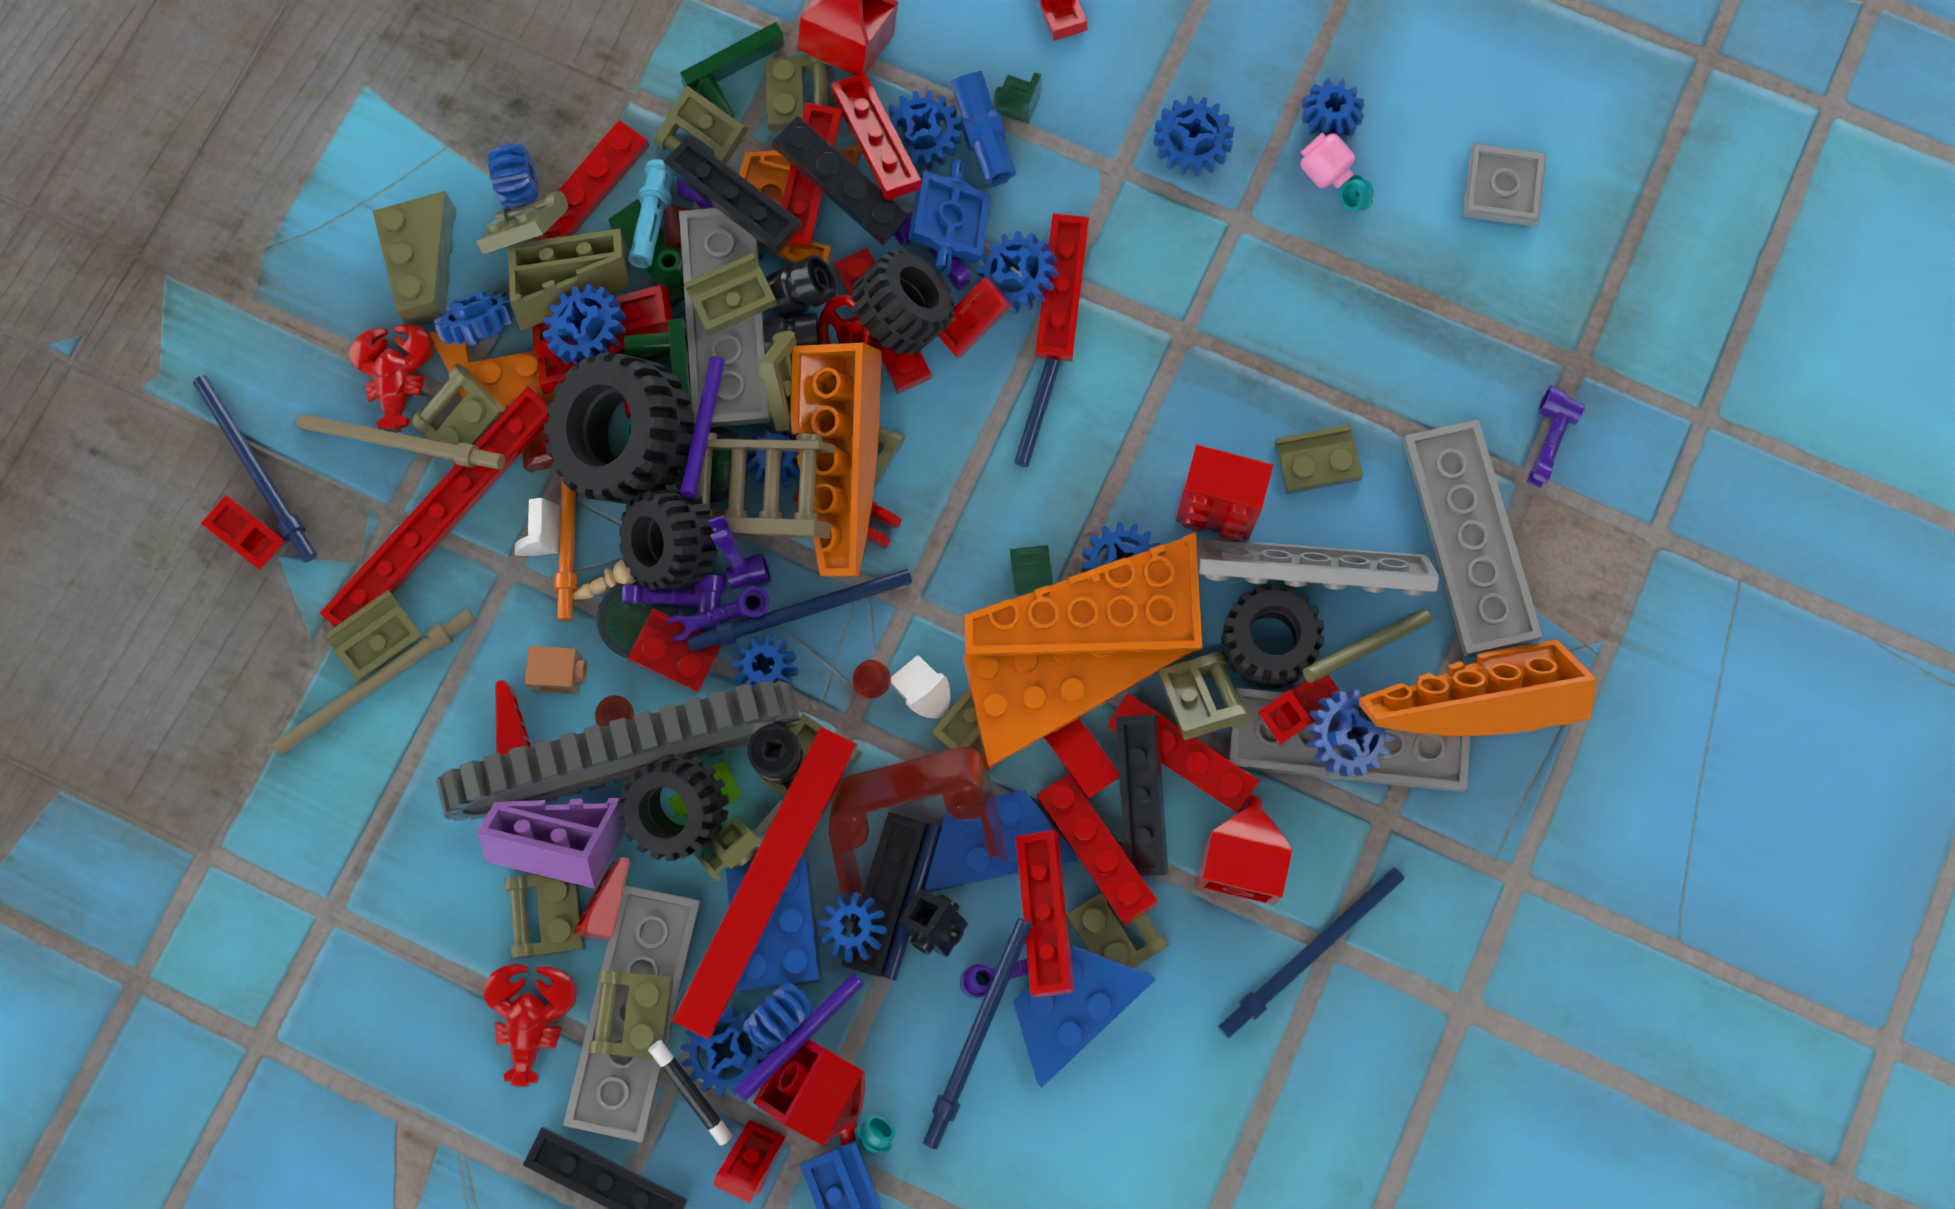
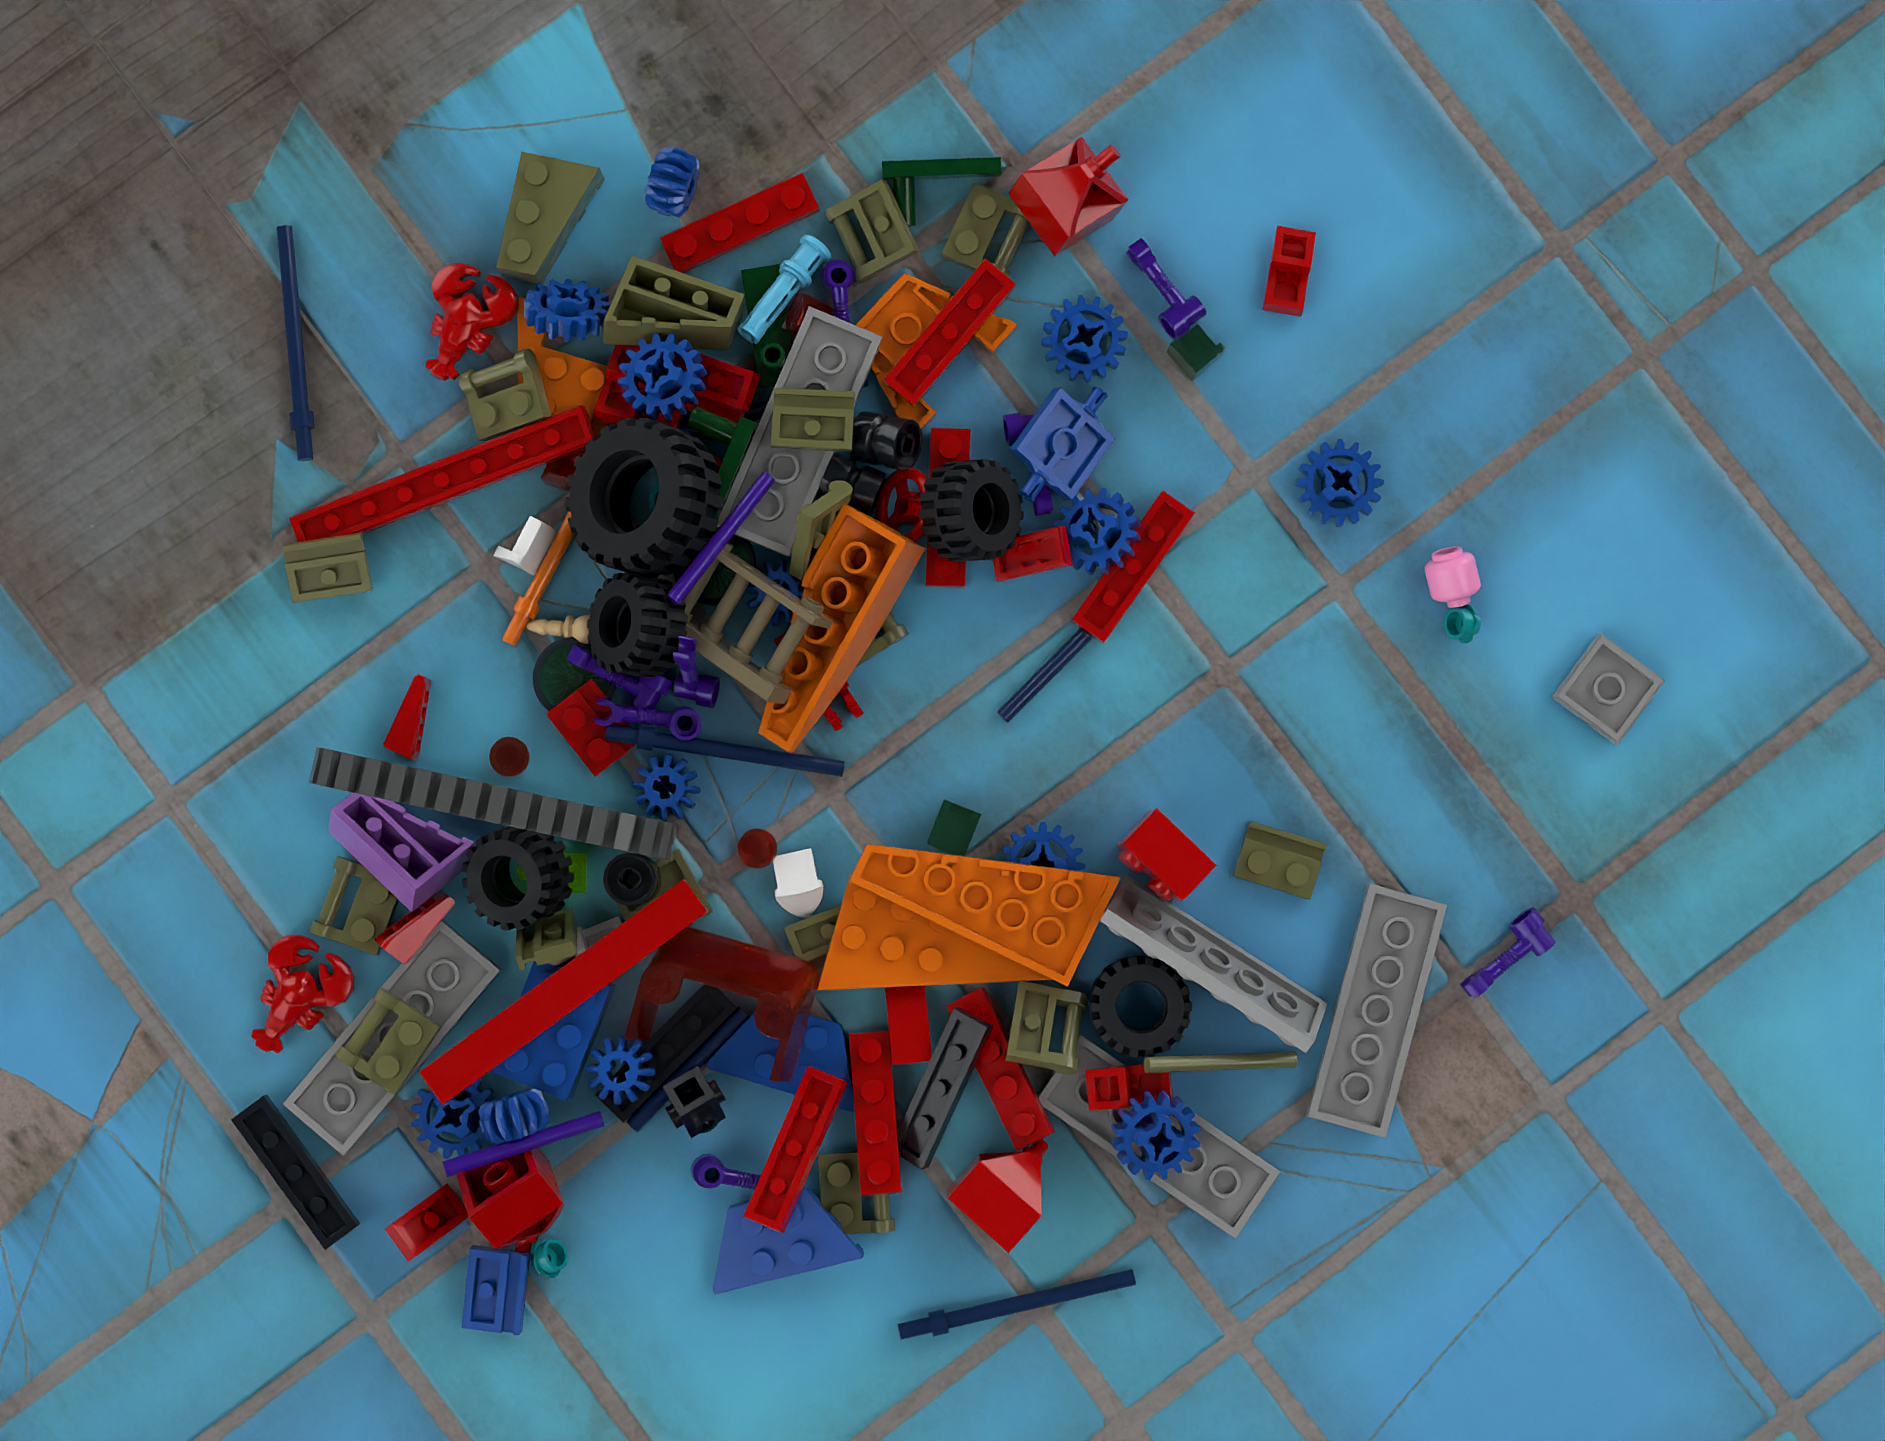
camera: 25 degrees right, 10 degrees up
red slope [200,495,286,571] -> none
dark tan bar [272,608,476,756] -> none
dark tan bar [297,414,505,470] -> none
olive plate [476,191,568,254] -> none
nougat brick [524,646,588,694] -> none
black bar [648,1040,733,1145] -> none
black plate [663,136,802,254] -> none
black plate [772,116,909,246] -> none
plate [831,73,921,200] -> none
dark blue bar [923,917,1033,1149] -> none
blue piece [951,71,1016,186] -> none
blue gear [1301,77,1364,139] -> none
orange wedge [1359,639,1597,736] -> none
none -> dark purple brick [1126,238,1206,341]

